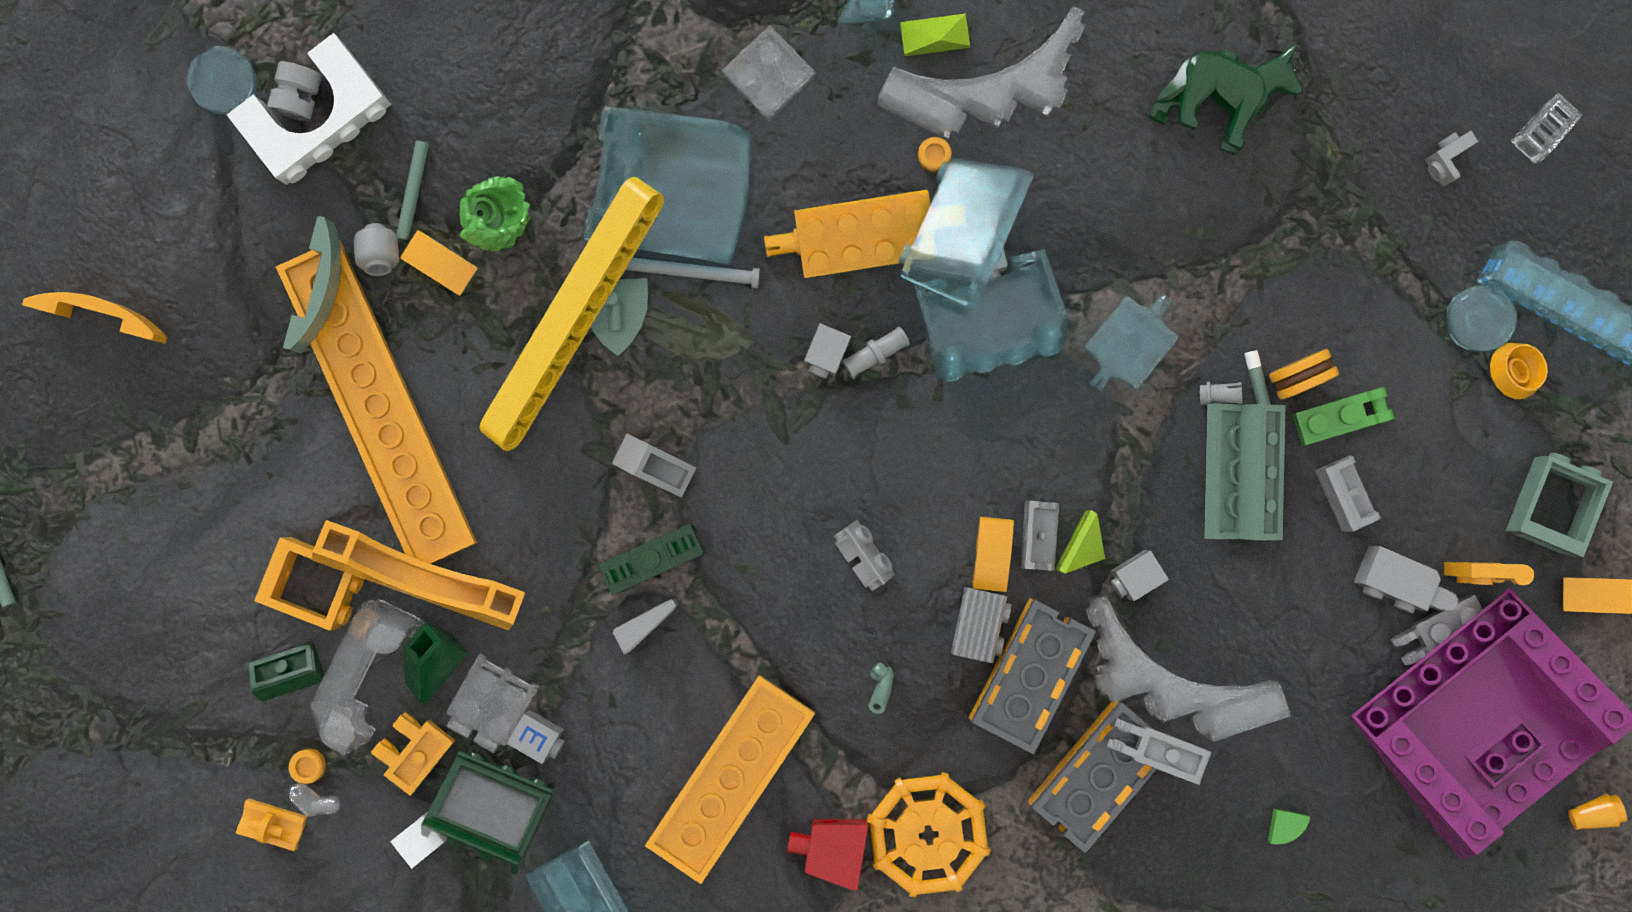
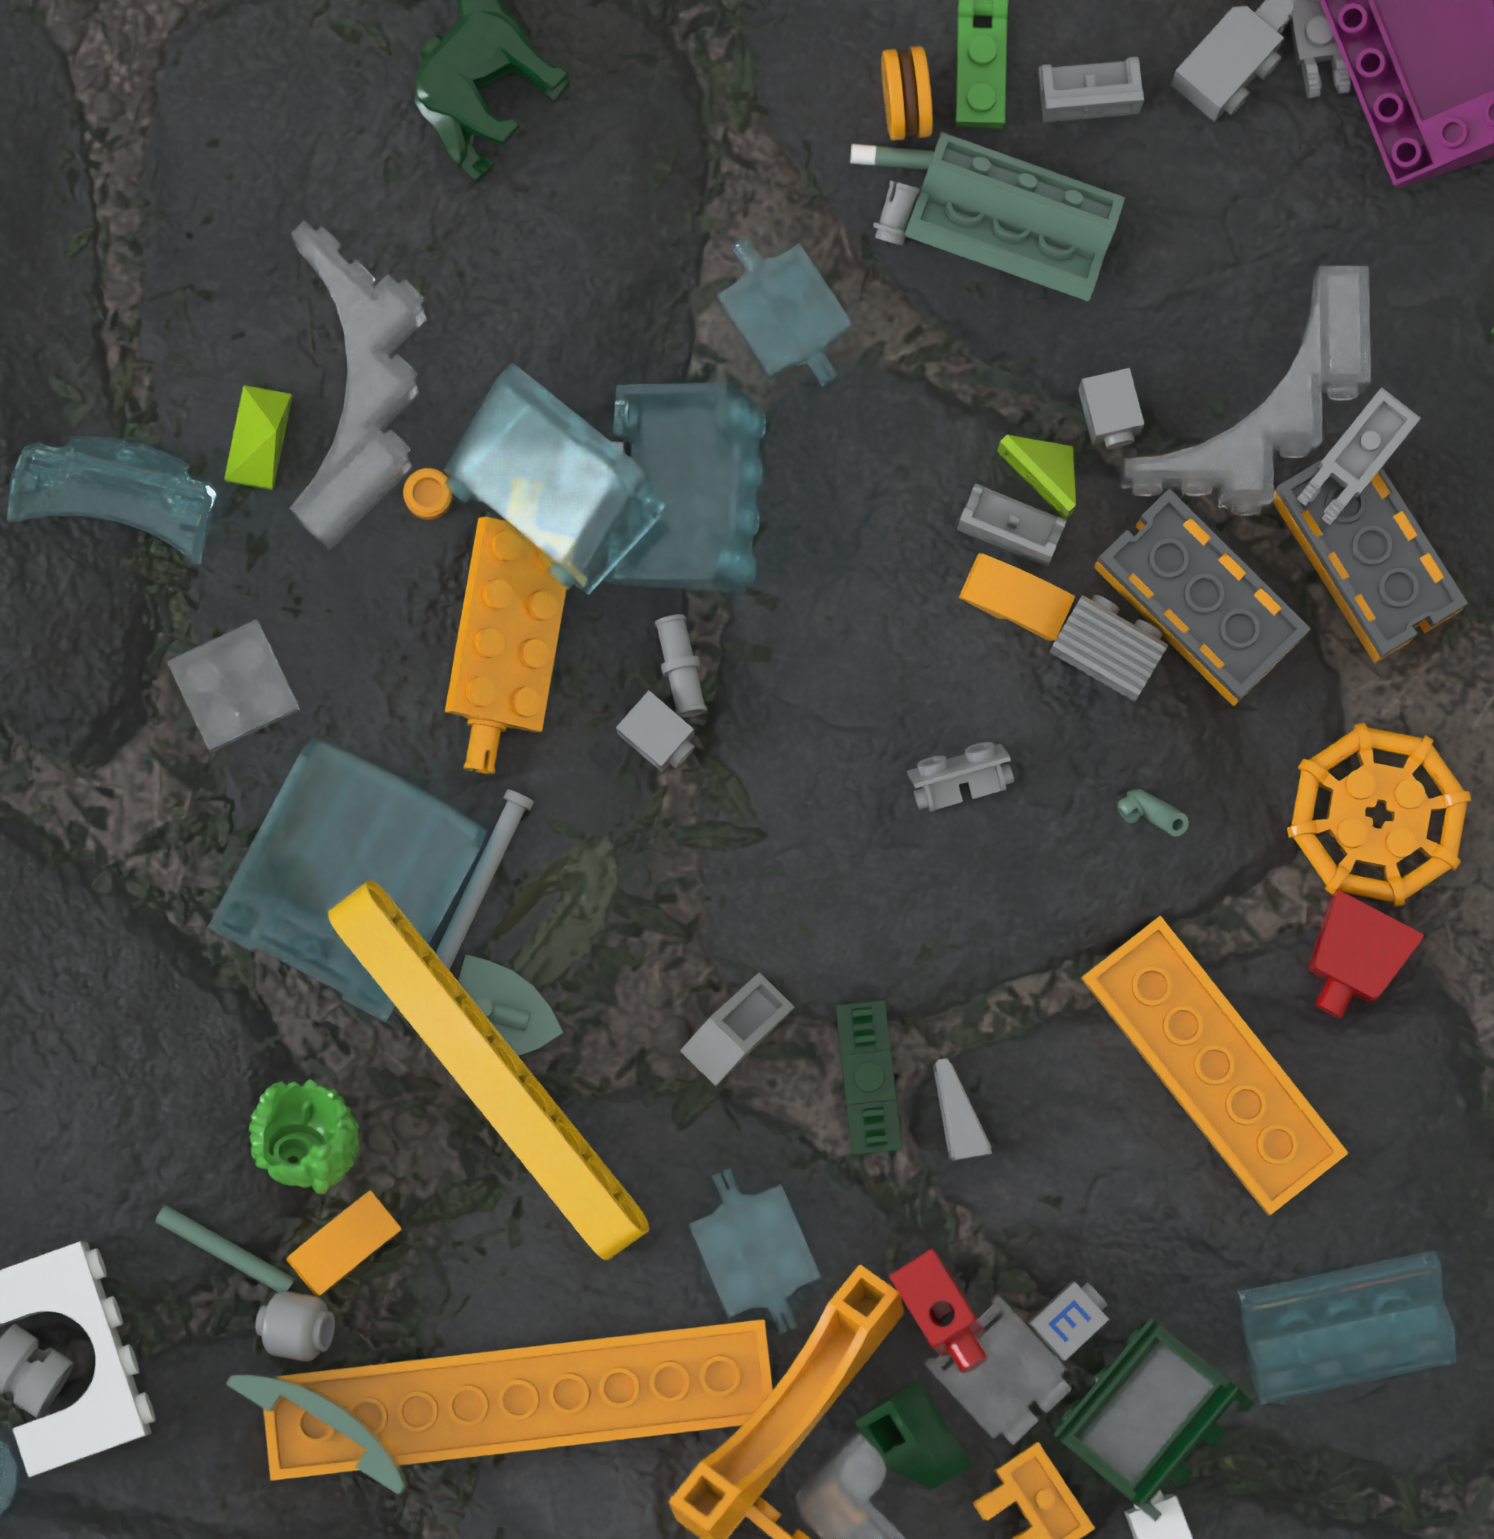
camera: 75 degrees left, 5 degrees down
none -> clear light blue plate [689,1168,821,1335]
none -> red torso [889,1249,988,1374]

